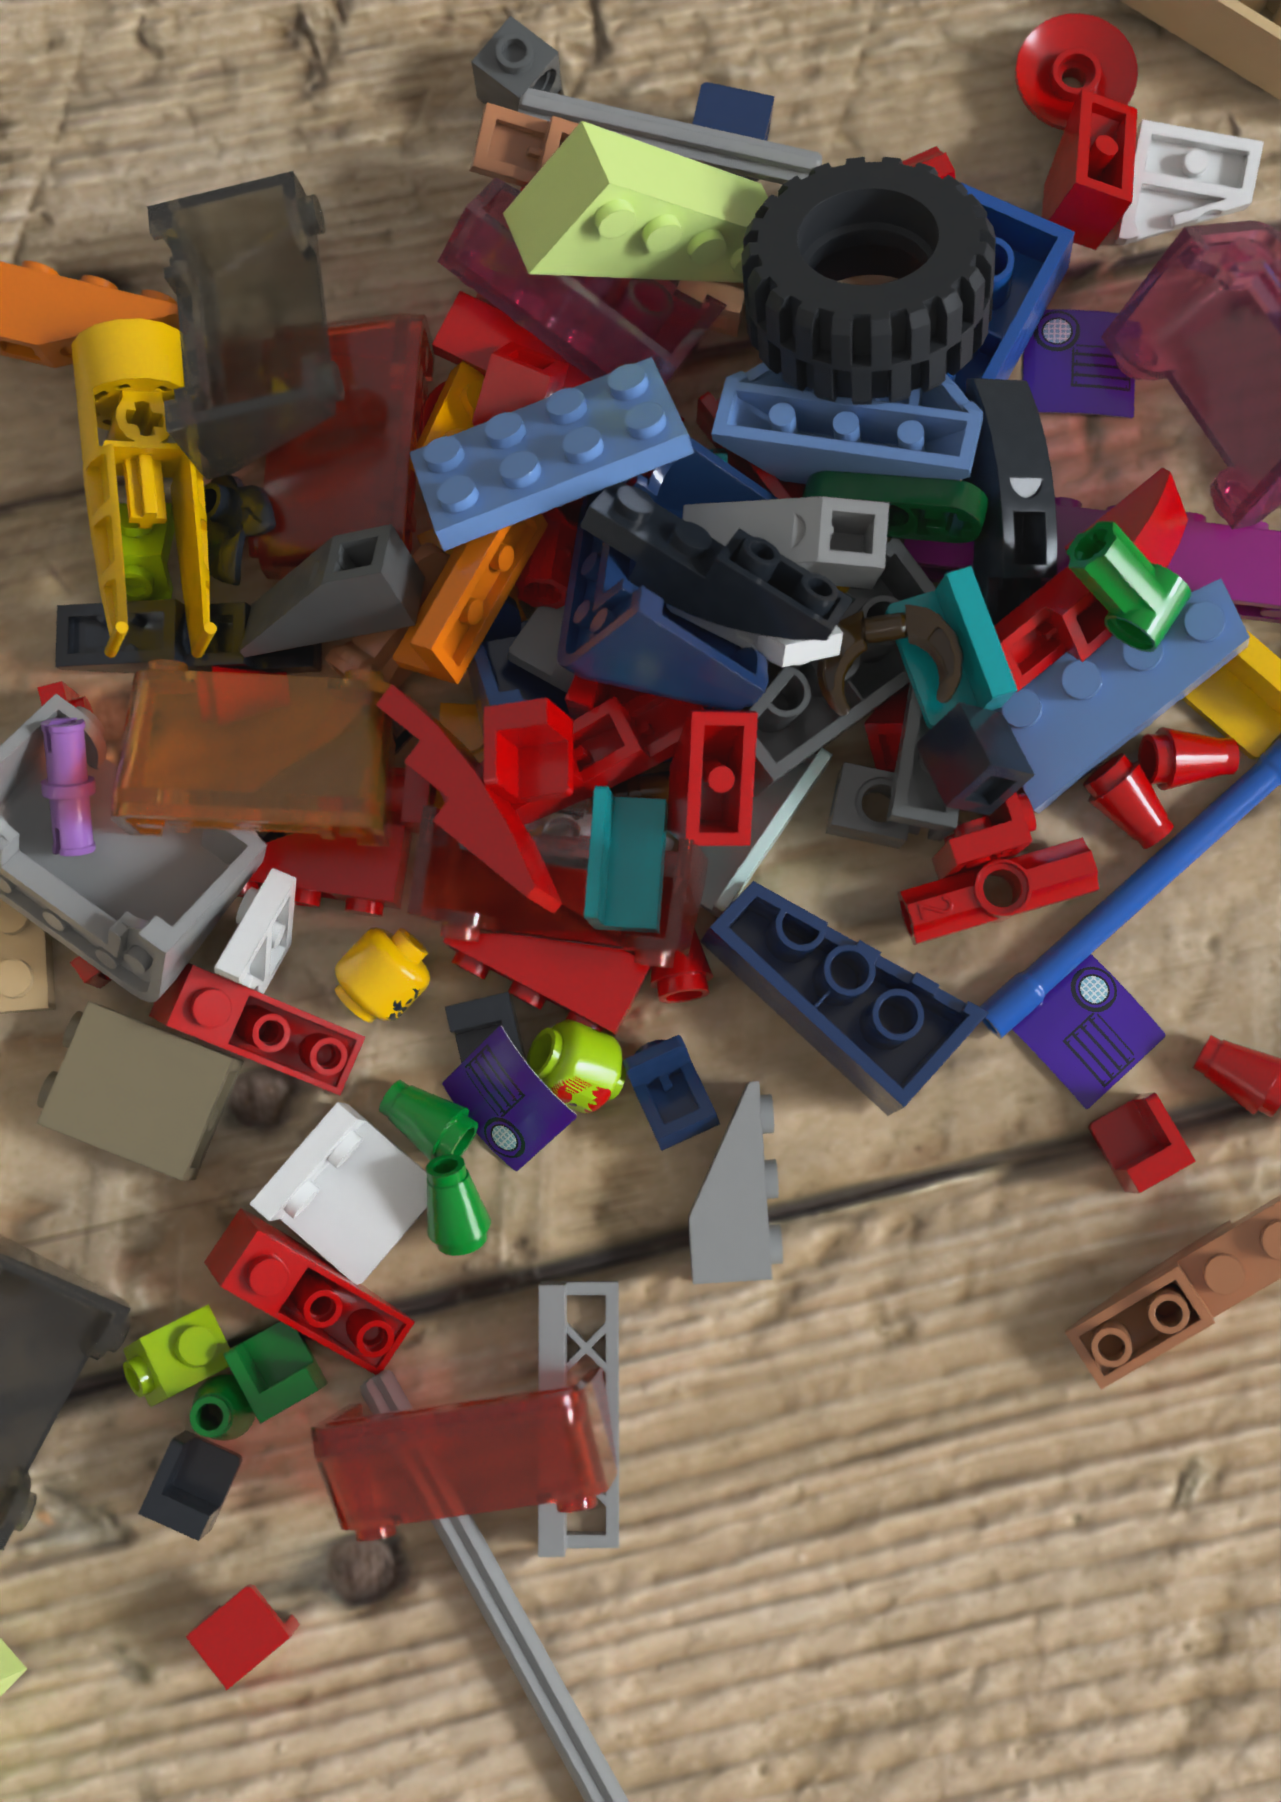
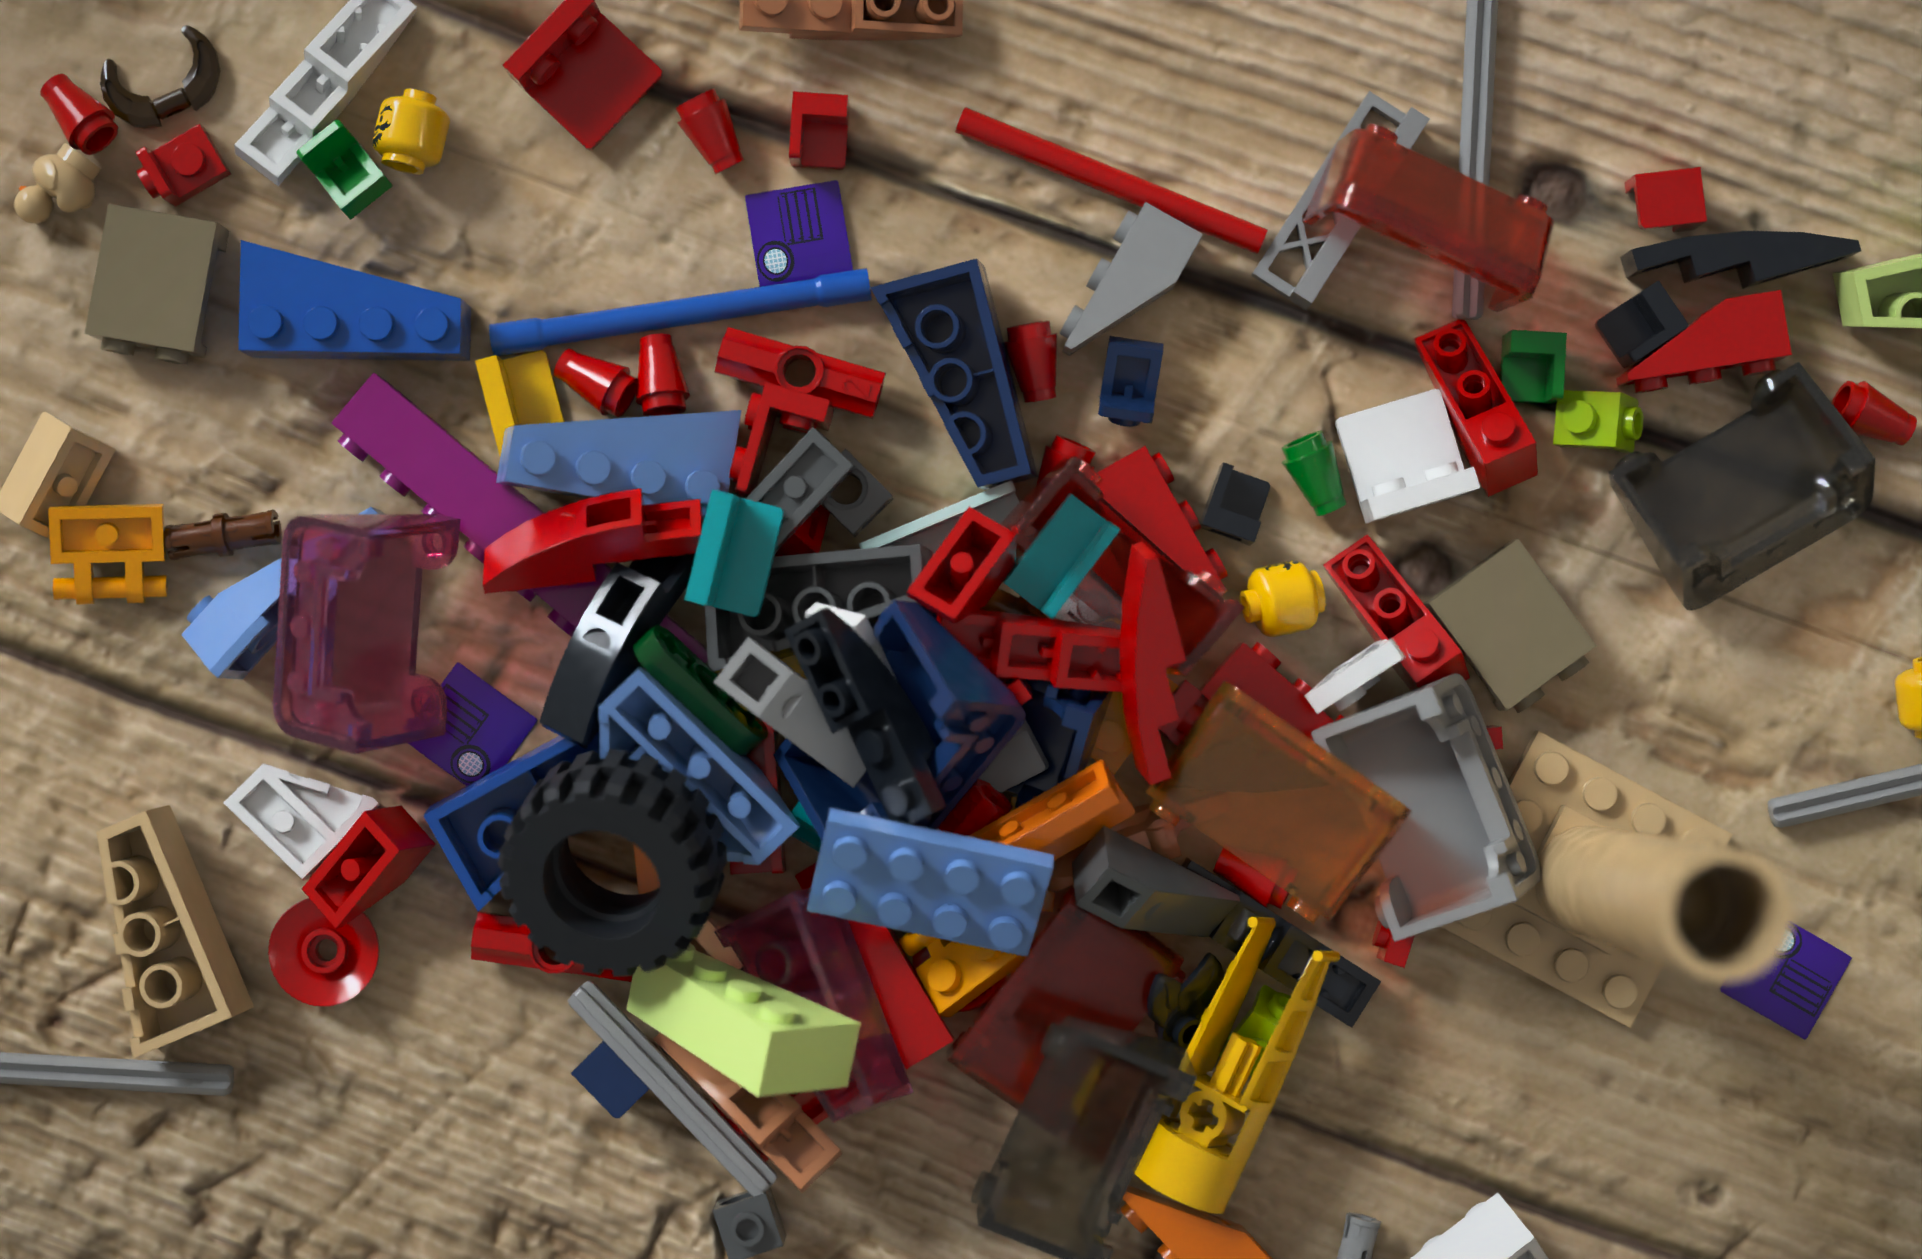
camera: 150 degrees left, 5 degrees up
medium lavender pin [41,718,96,856] -> none
green cone [189,1375,256,1441] -> none
green cone [426,1154,491,1256] -> none
dark purple sticker [442,1026,577,1171] -> none
red panel [472,341,569,427] -> none
red panel [484,698,574,805] -> none
lime head [526,1019,626,1114] -> none
dark brown piece [817,604,964,716] -> none
black panel [917,702,1035,816] -> none
green piece [1066,521,1191,652] -> none
none -> red piece [955,107,1268,255]
none -> red cone [1003,320,1057,403]
none -> red slope [1616,290,1792,393]
none -> black slope [1620,231,1862,289]

